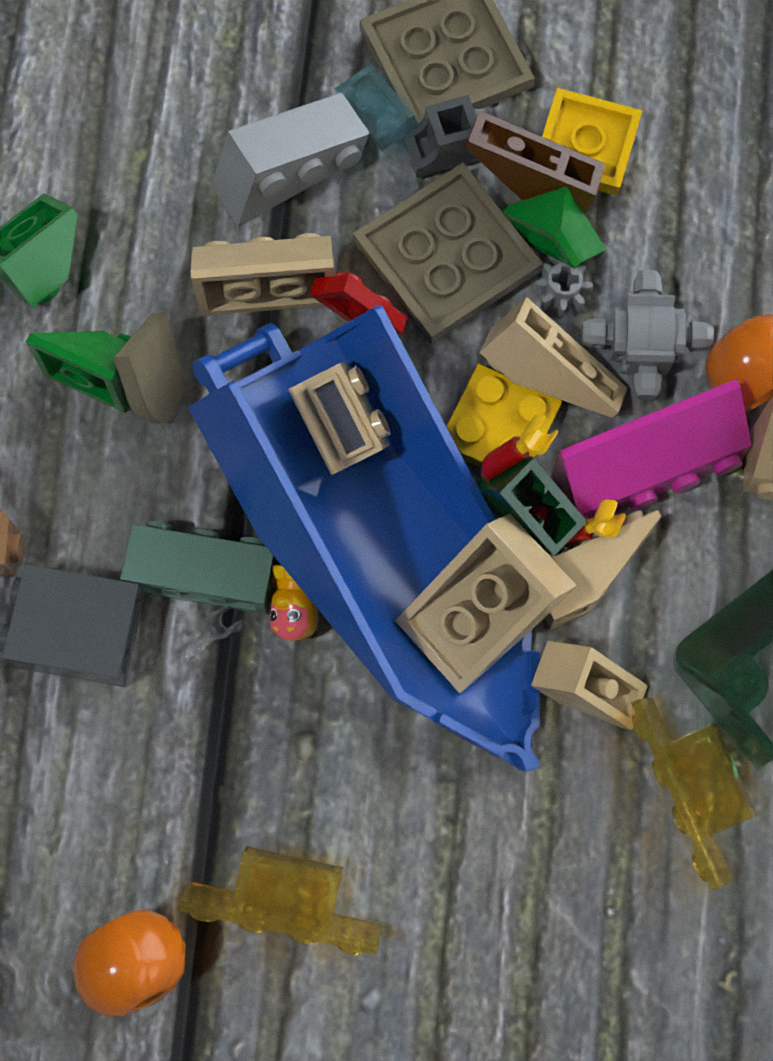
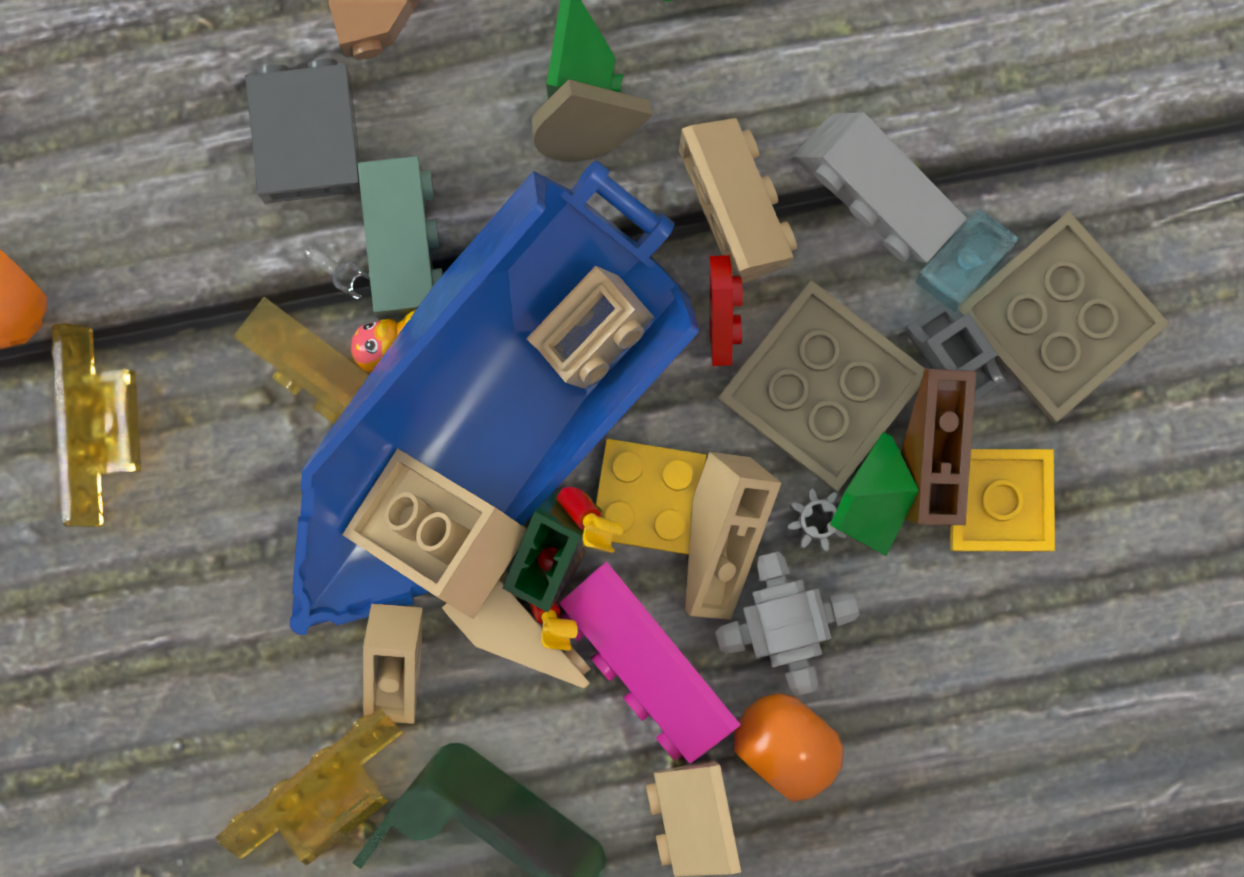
camera: 70 degrees right, 10 degrees up
none -> clear yellow bracket [233,297,369,424]

